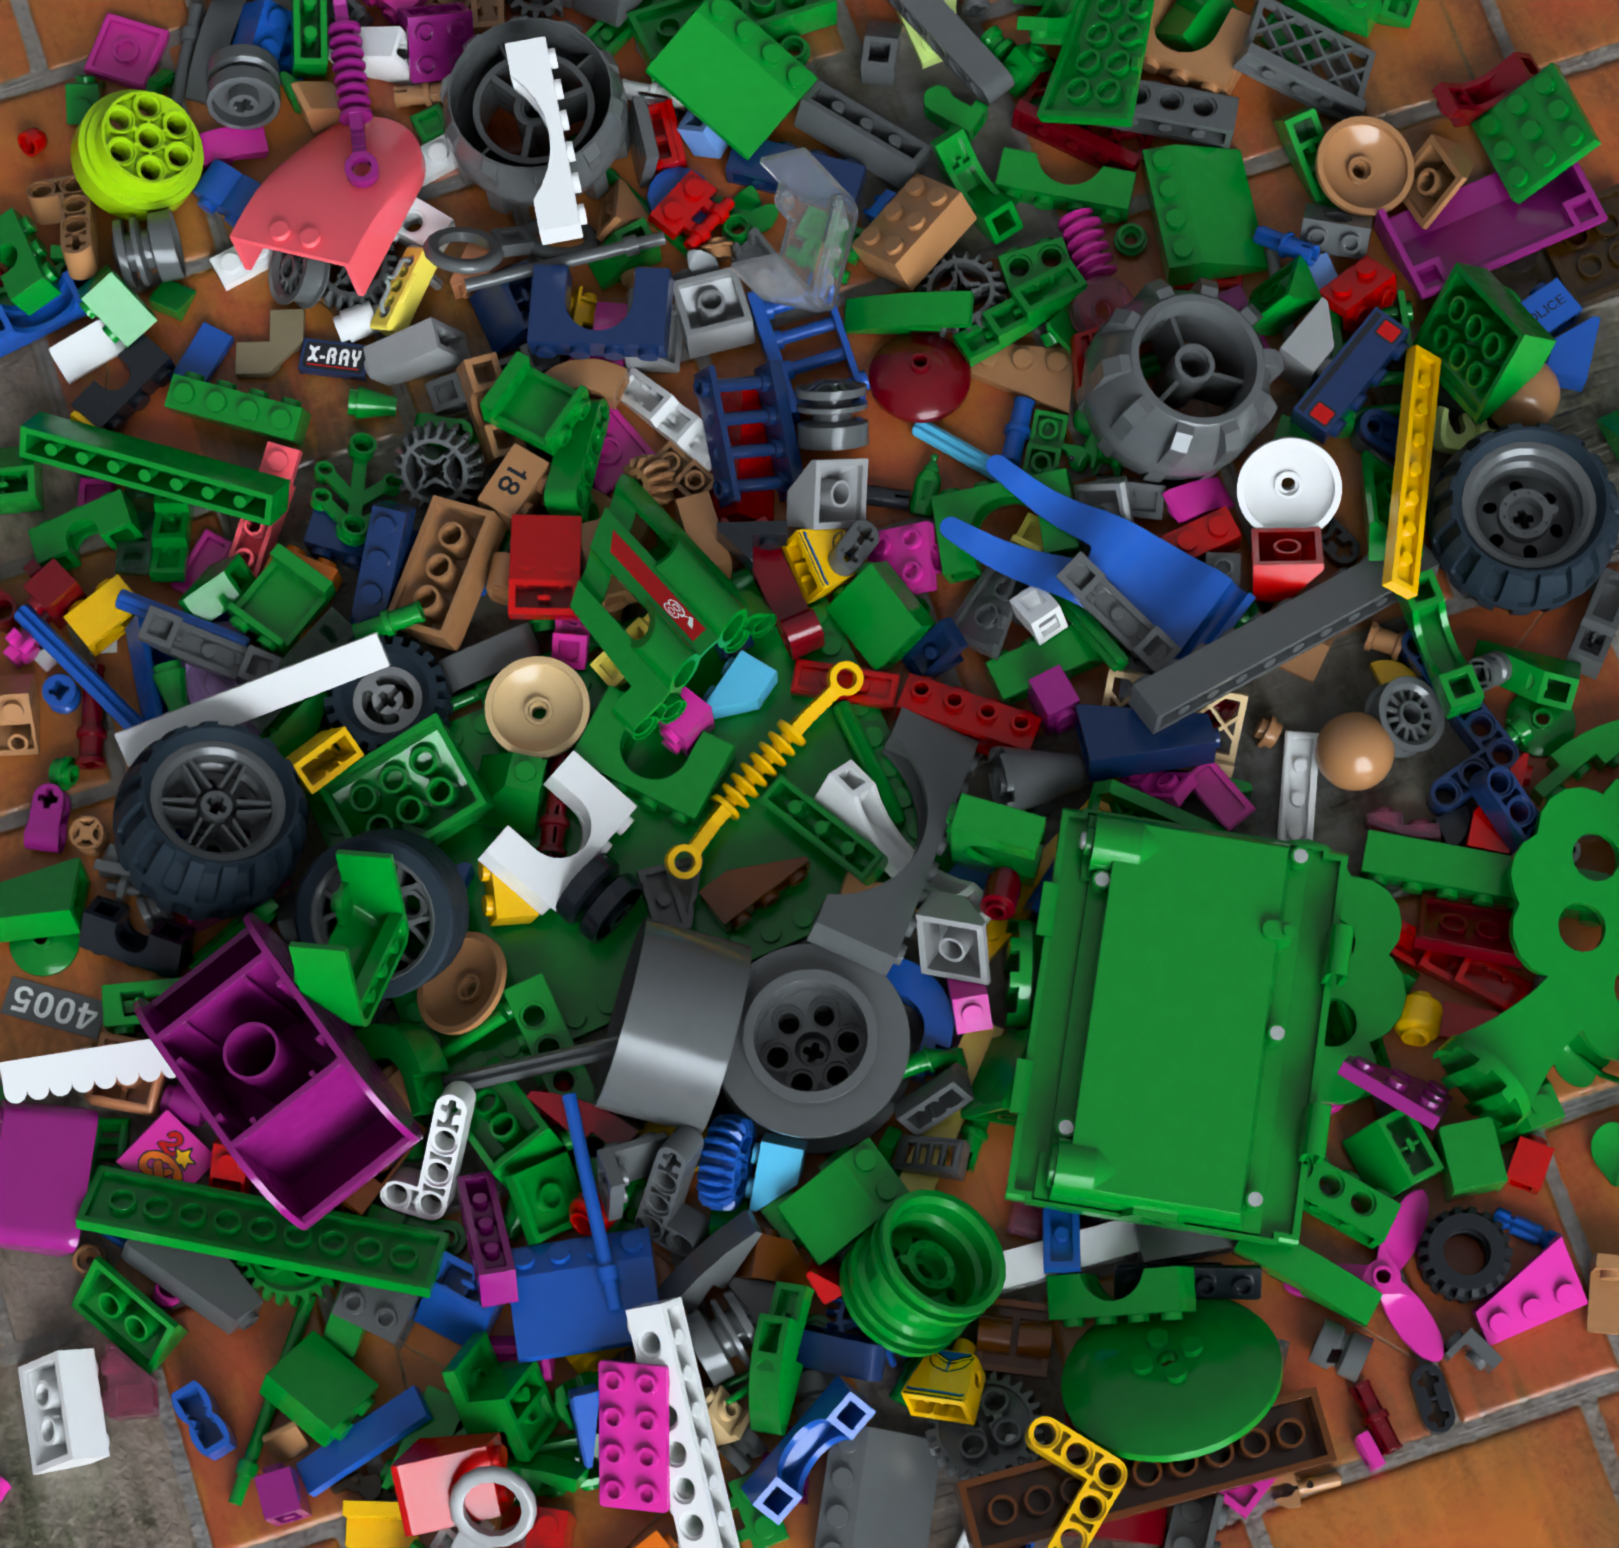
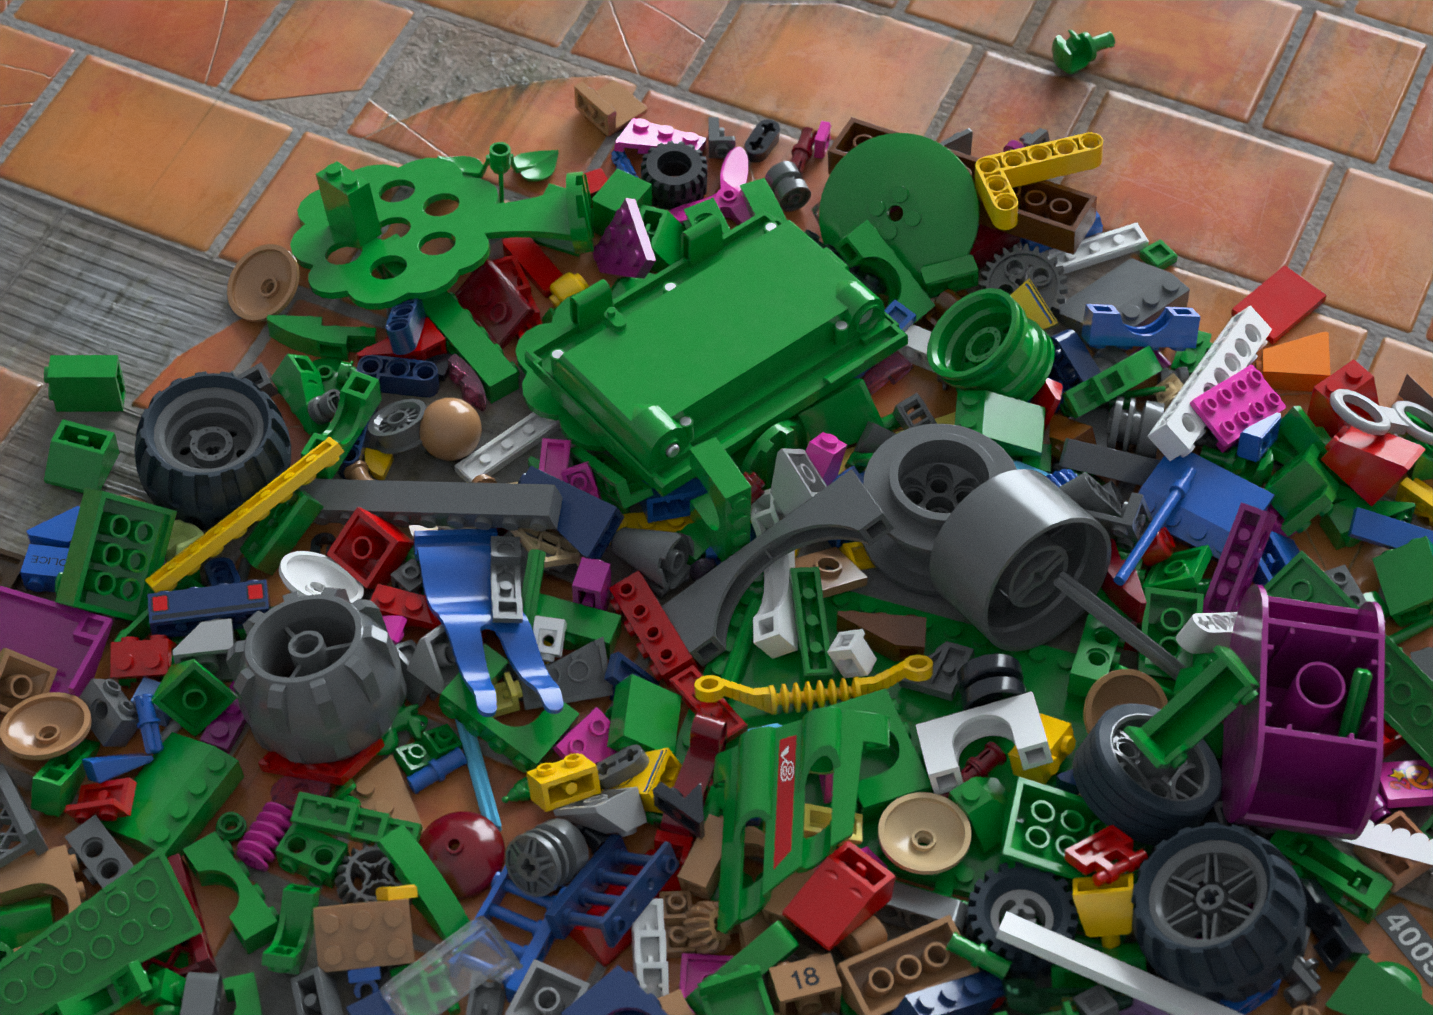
camera: 145 degrees left, 20 degrees down
none -> red bracket [64,778,137,824]
none -> blue slope [82,753,153,783]
none -> yellow tile [376,885,418,901]
none -> yellow brick [526,754,601,812]
none -> white brick [827,629,877,678]
none -> green slope [921,255,978,298]
none -> red plate [1065,825,1148,887]
none -> green axle [1338,668,1372,739]

